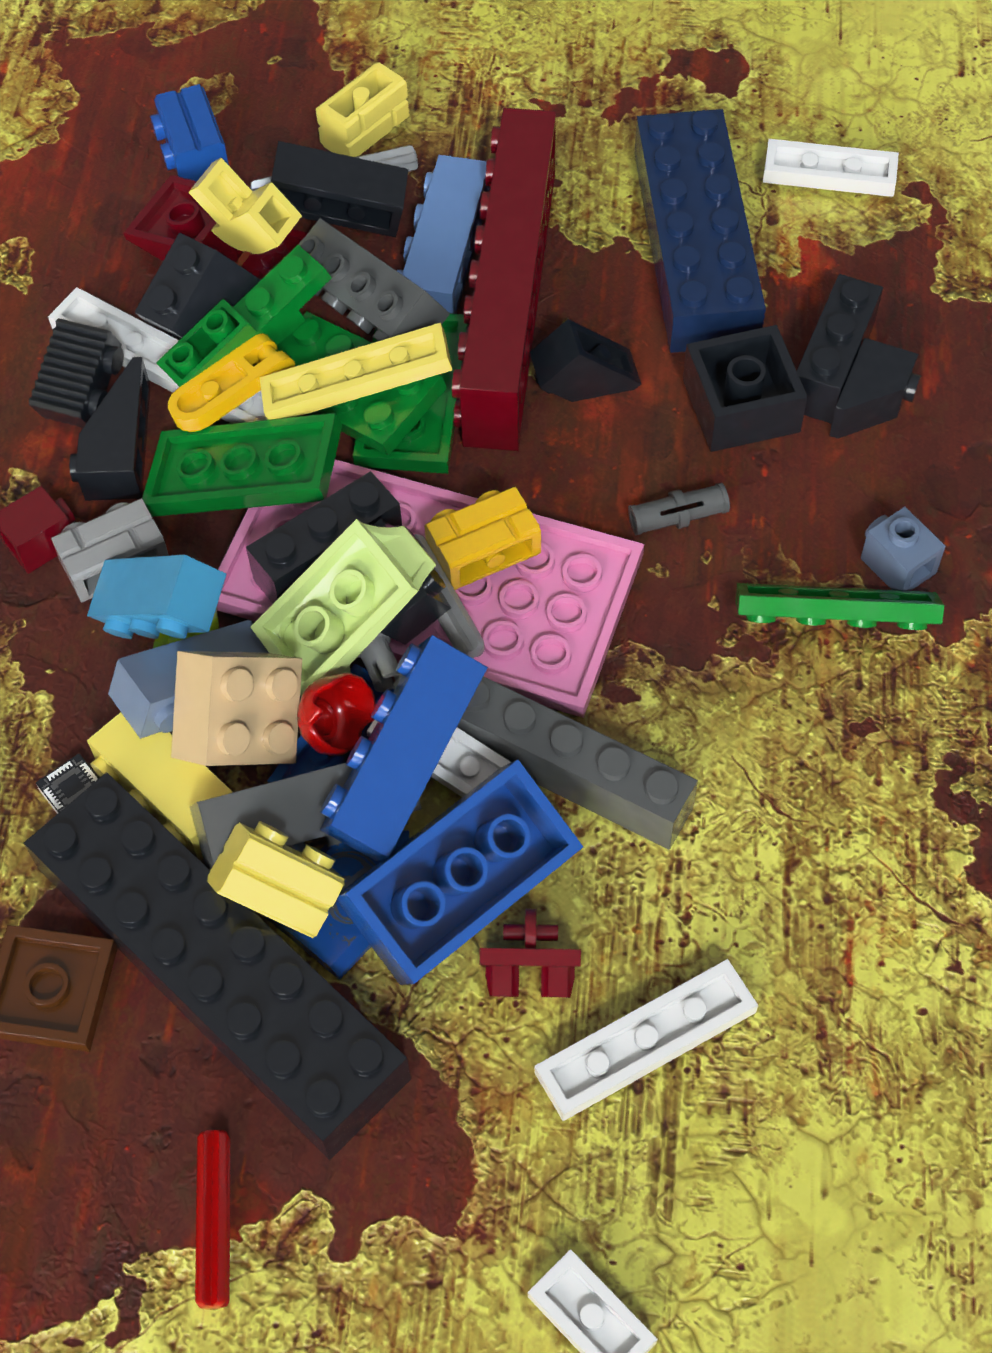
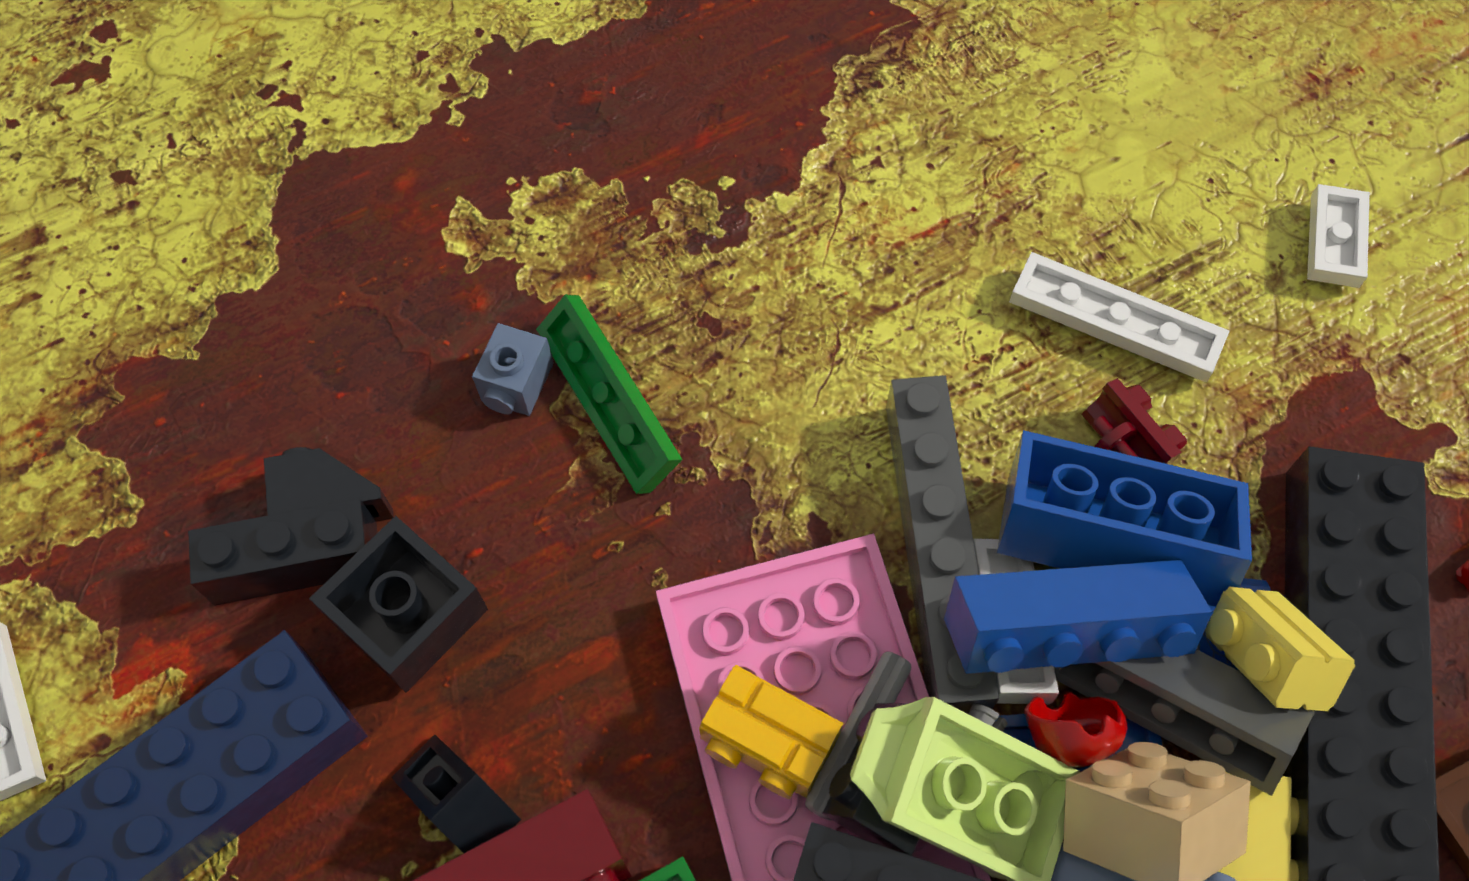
camera: 125 degrees left, 5 degrees up
dark grey pin [628,482,730,535] -> none

